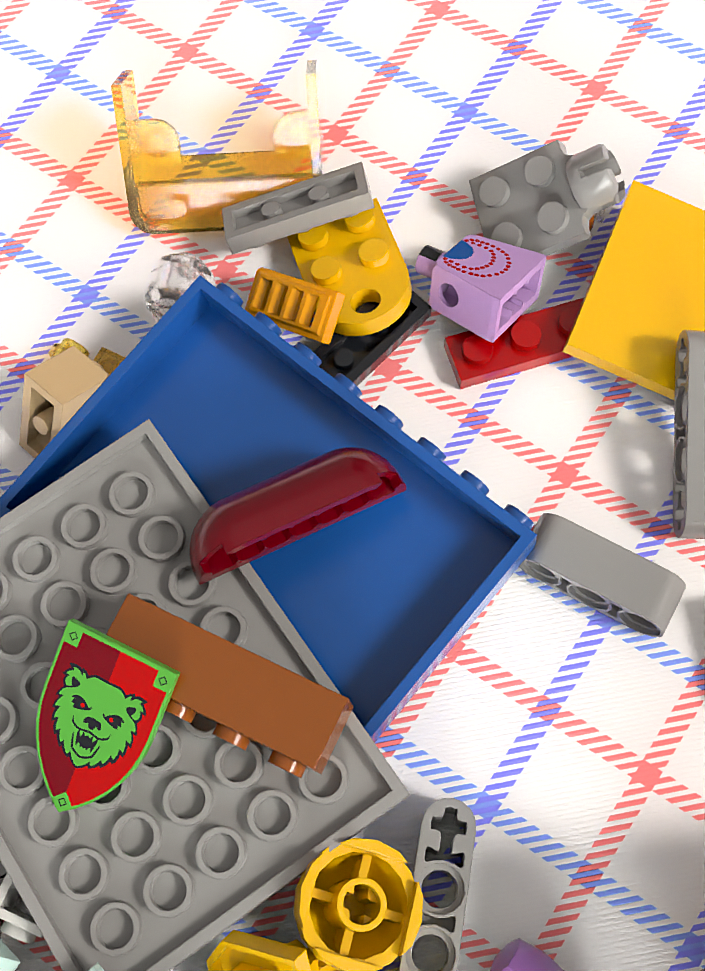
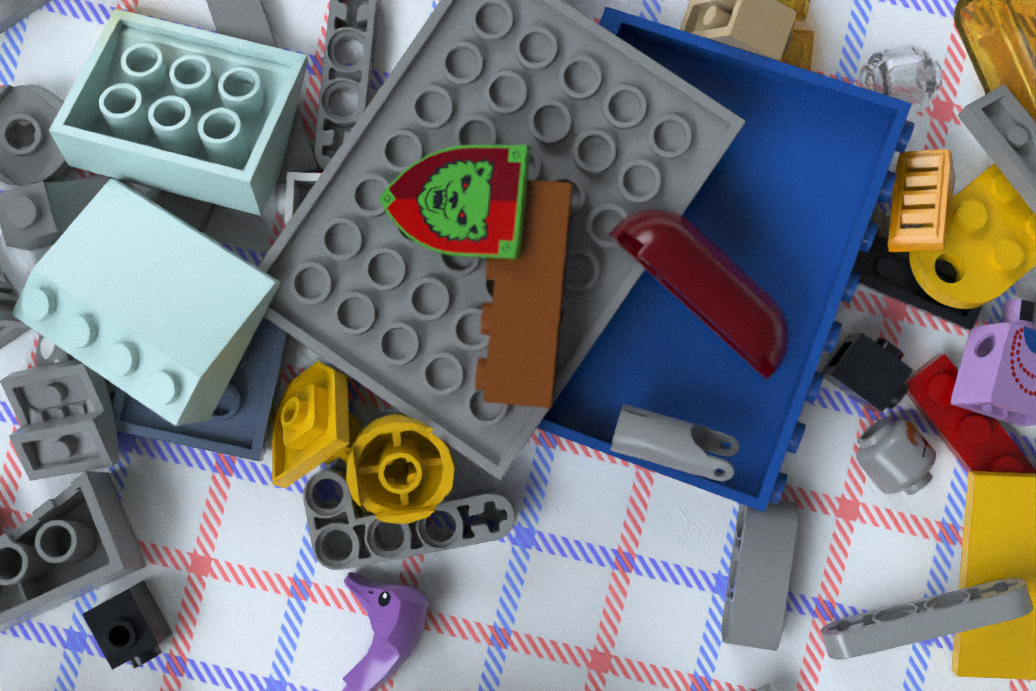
camera: 70 degrees right, 20 degrees up
none -> light grey piece [611,404,739,481]
none -> black brick [821,333,913,412]
none -> light grey head [856,417,936,495]

